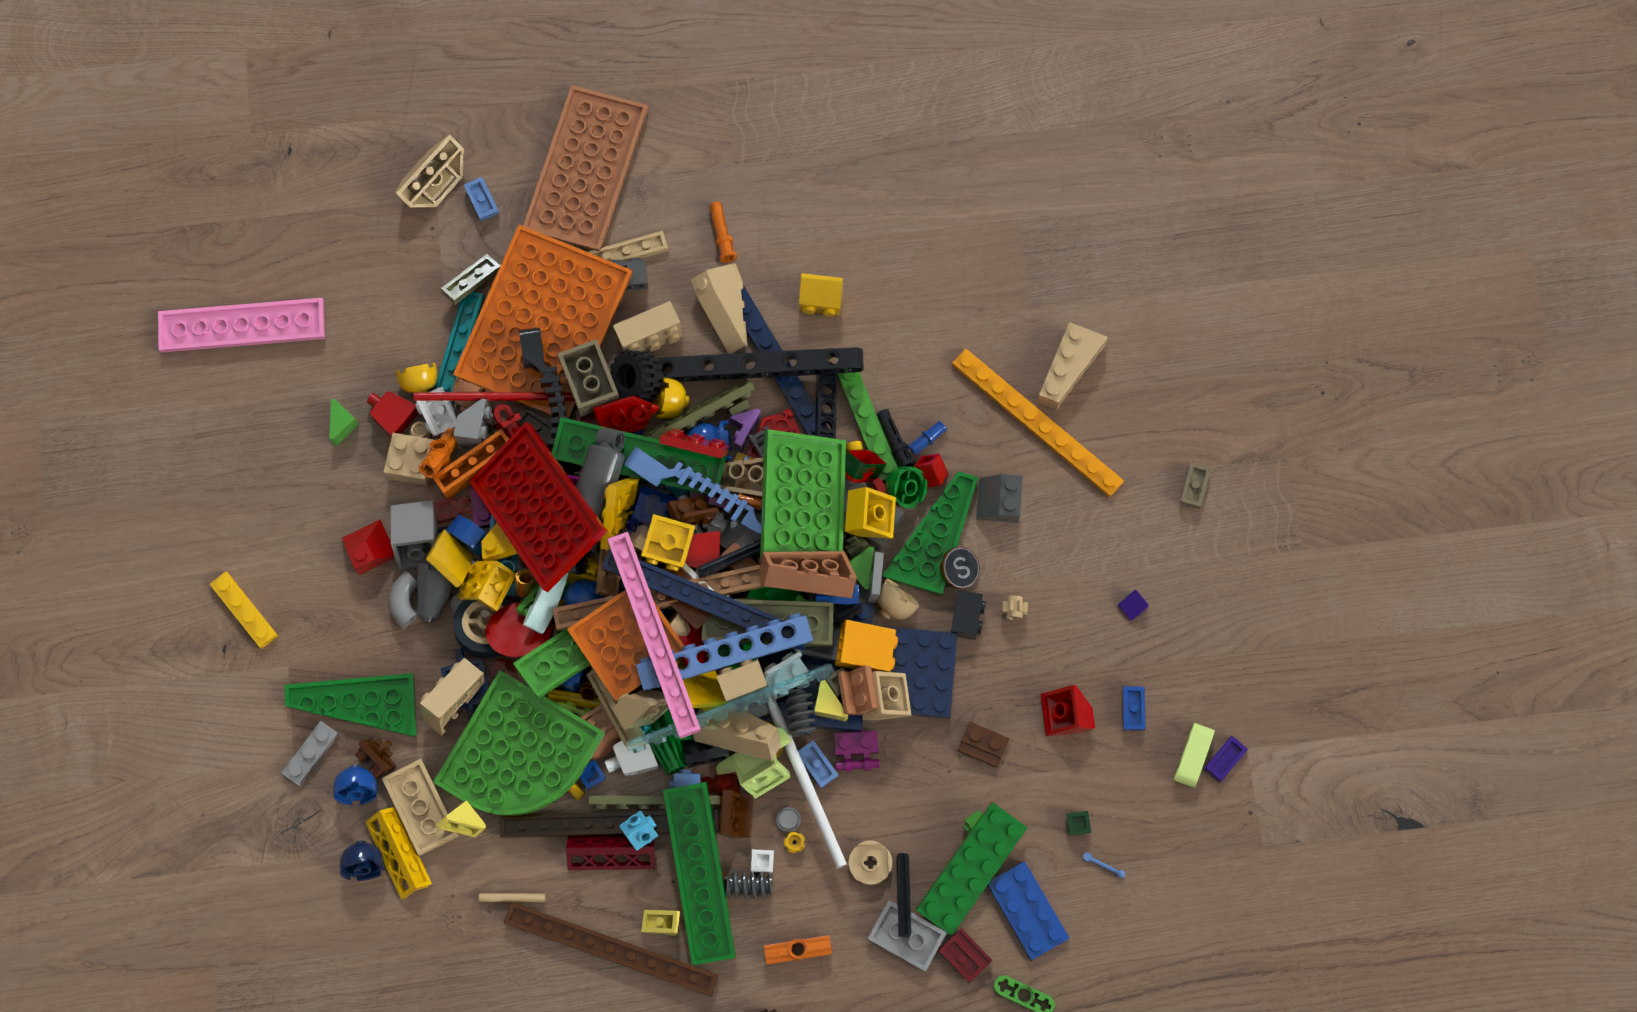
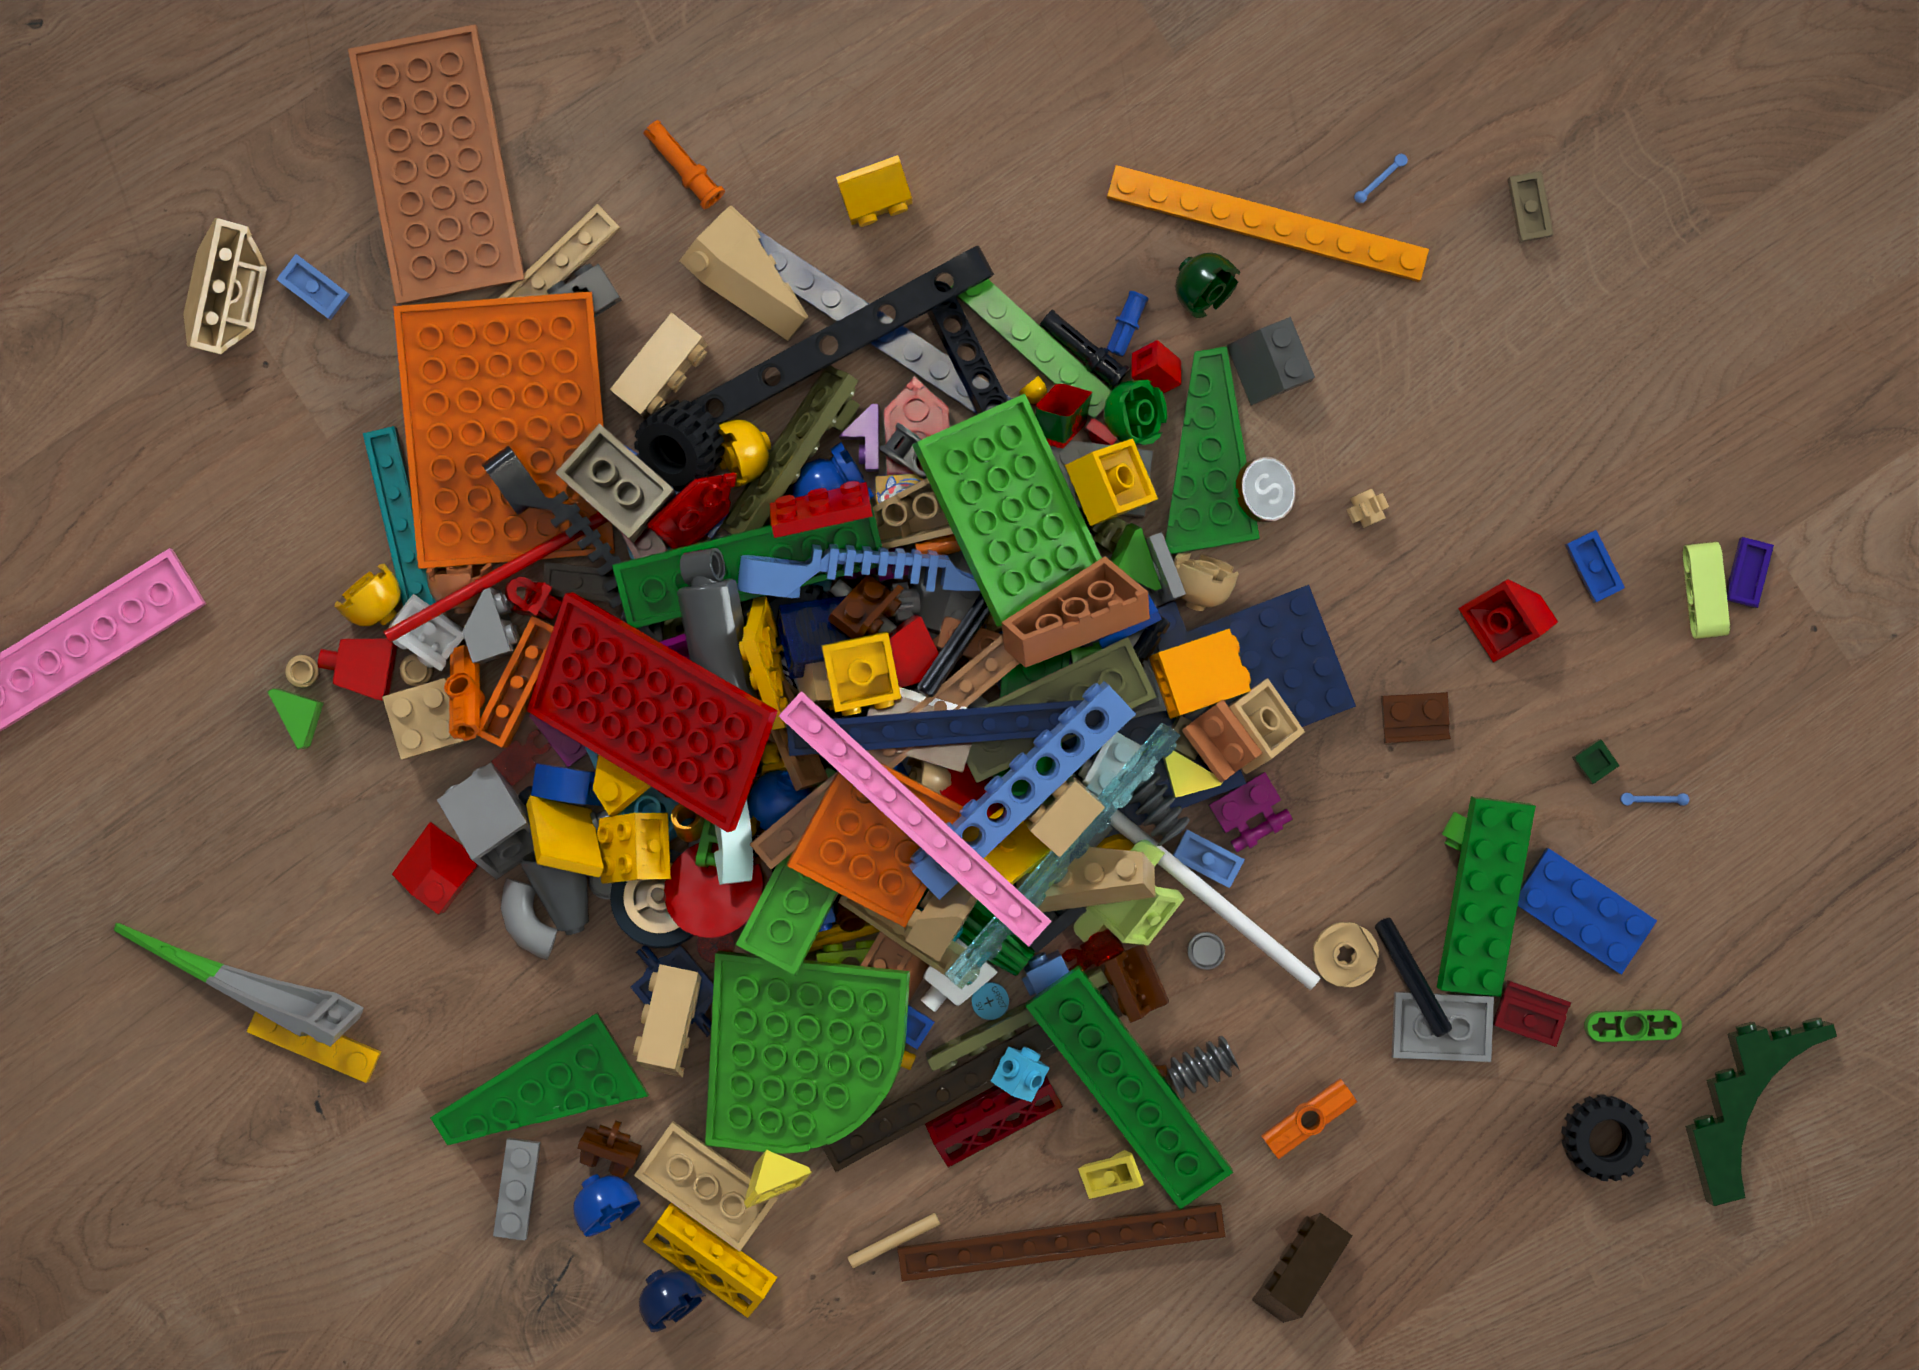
camera: 30 degrees left, 15 degrees up
plate [441,254,501,305] -> none
white plate [751,849,774,874] -> none
yellow plate [784,832,805,853] -> none
black brick [951,590,986,640] -> none
tan wedge [1037,322,1108,410] -> none
dark purple slope [1118,589,1149,621] -> none
none -> light grey plate [114,923,364,1047]
none -> tan plate [286,655,319,688]
none -> medium azure piece [972,982,1009,1020]
none -> dark green cylinder [1175,252,1240,318]
none -> medium blue hinge [1354,153,1408,204]

